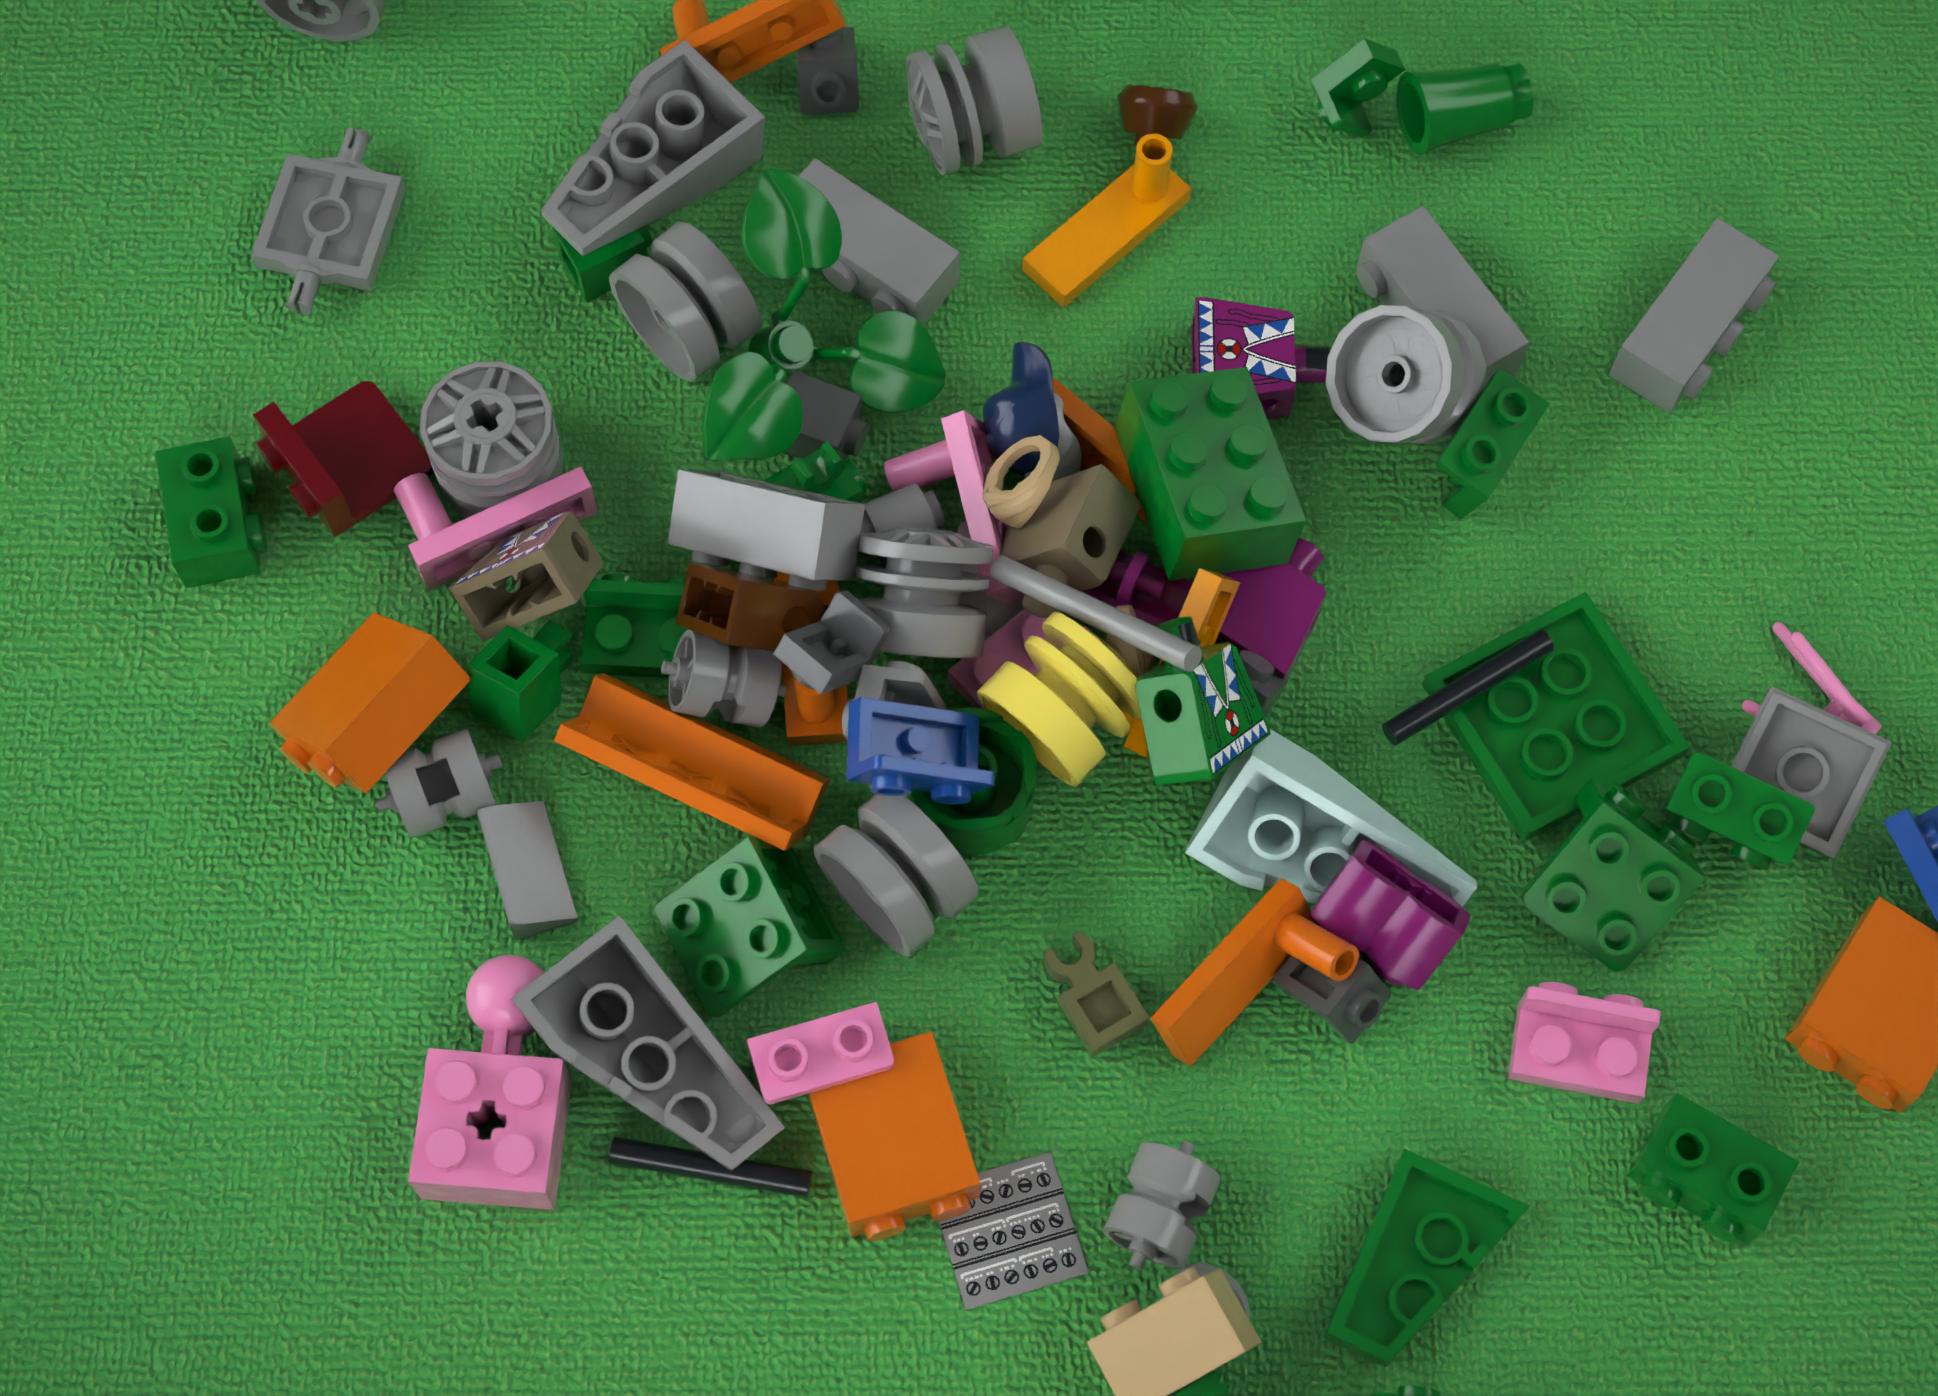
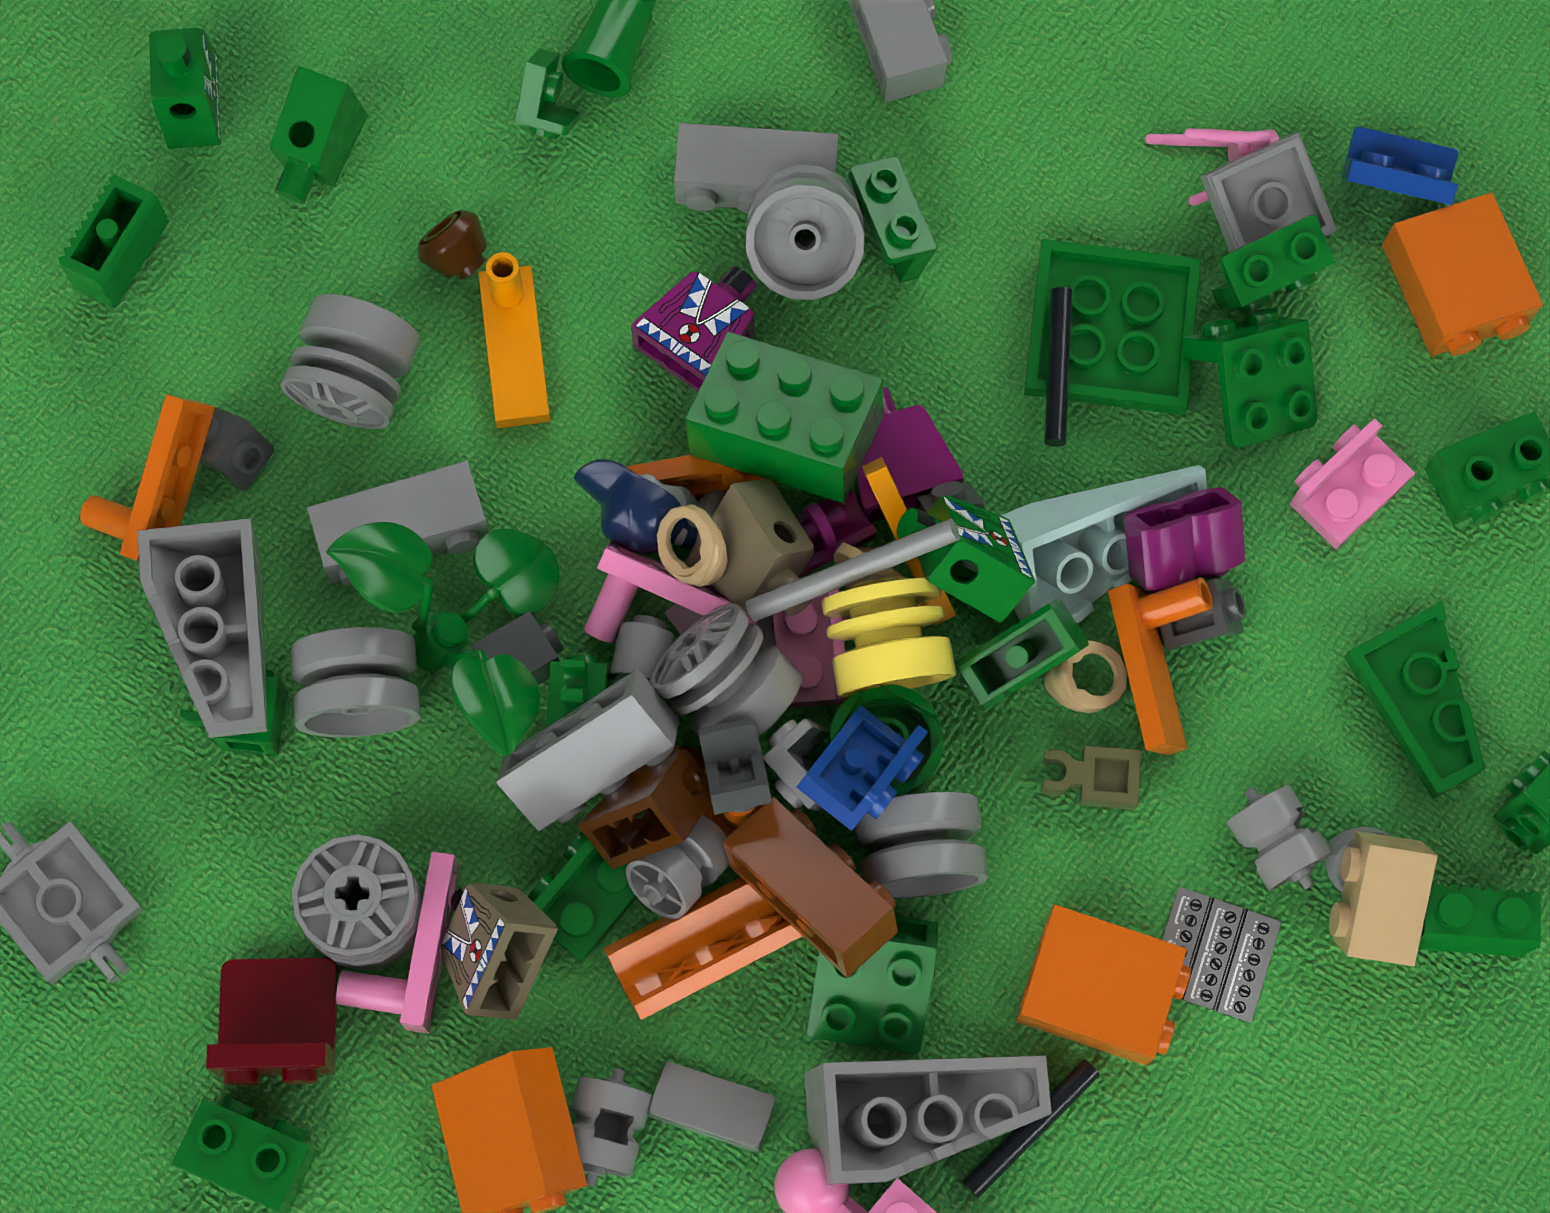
camera: 55 degrees left, 5 degrees up
green brick [467,621,573,743] -> none
bright pink bracket [747,1002,894,1104] -> none
none -> dark orange brick [722,797,898,978]
none -> green brick [956,598,1089,710]
none -> tan piece [1043,640,1127,713]

